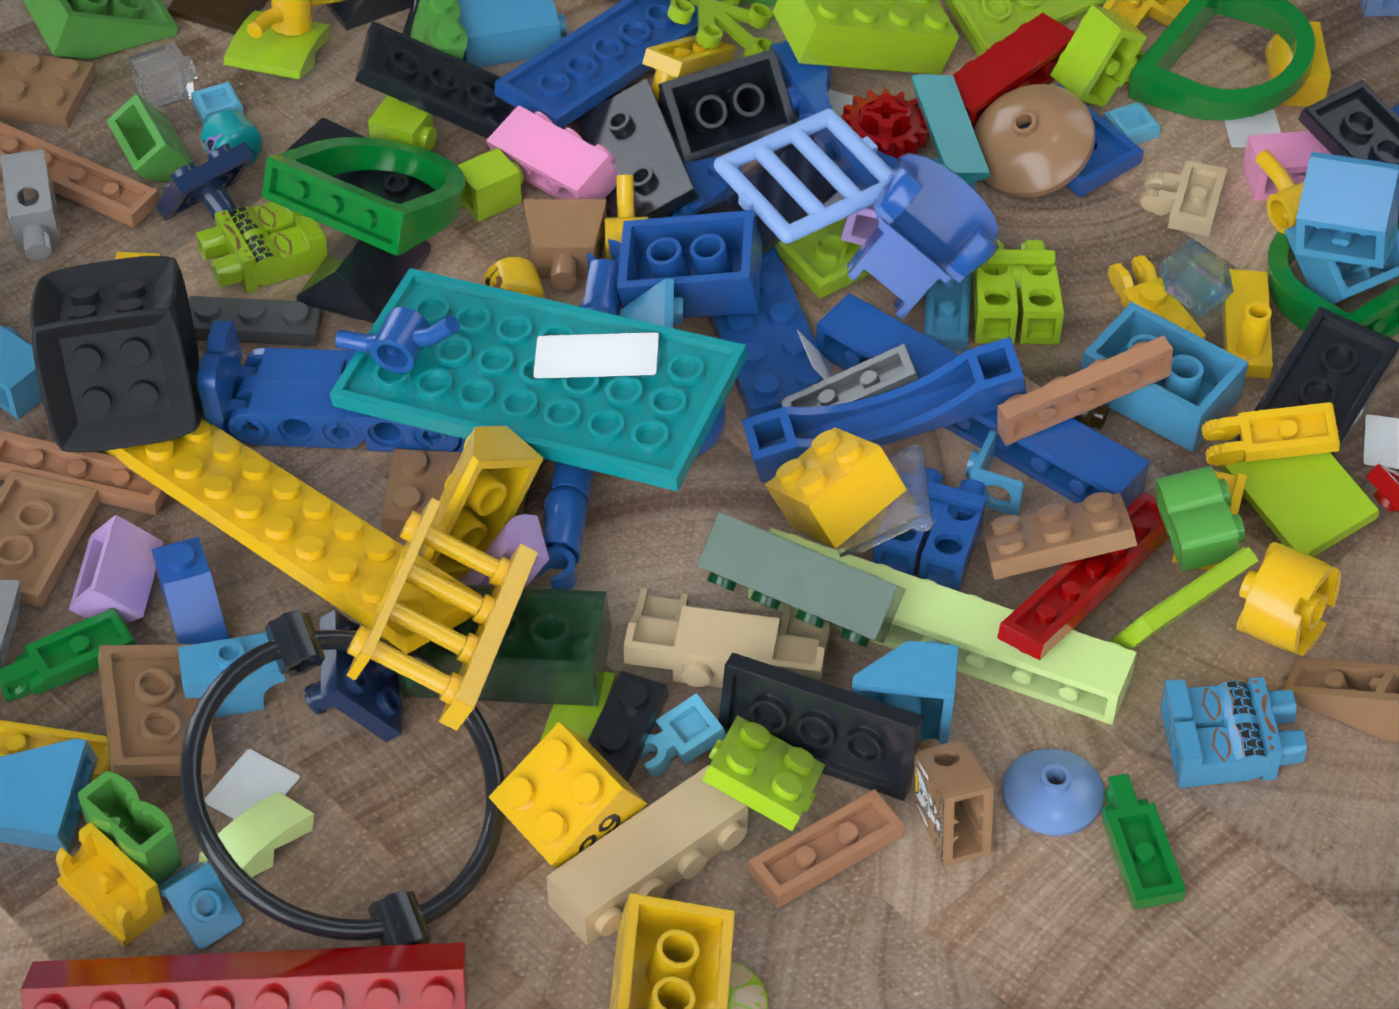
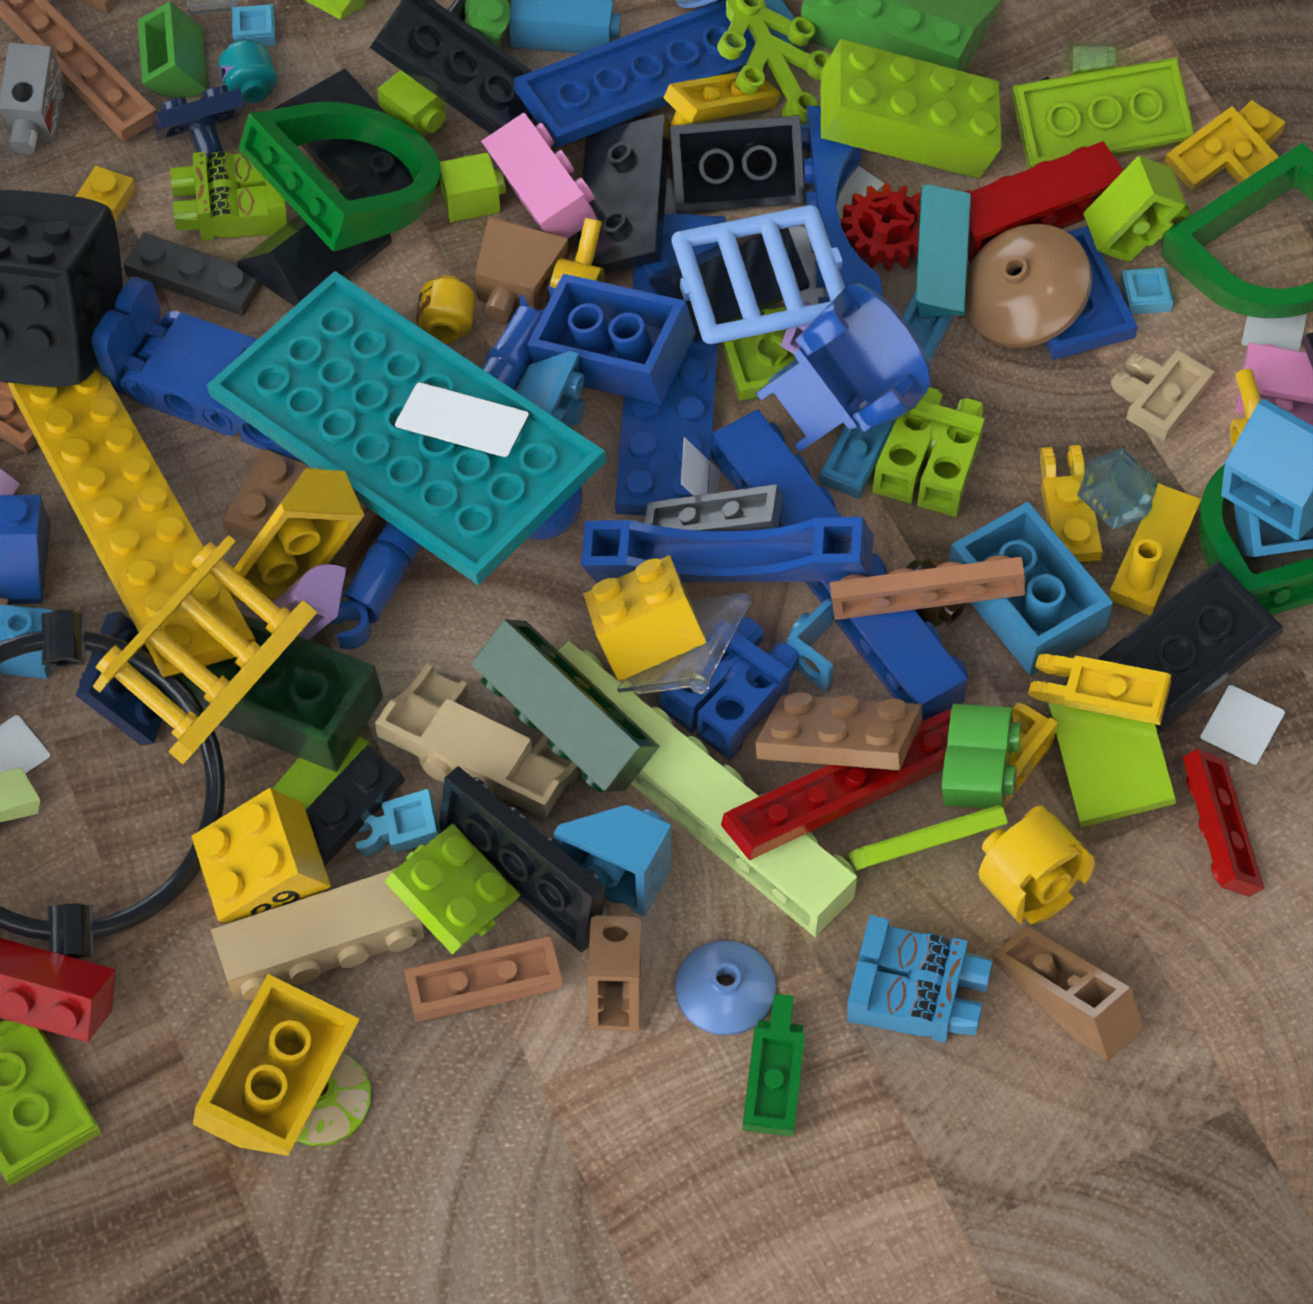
camera: 20 degrees right, 10 degrees up
blue piece [335,307,460,373] -> none

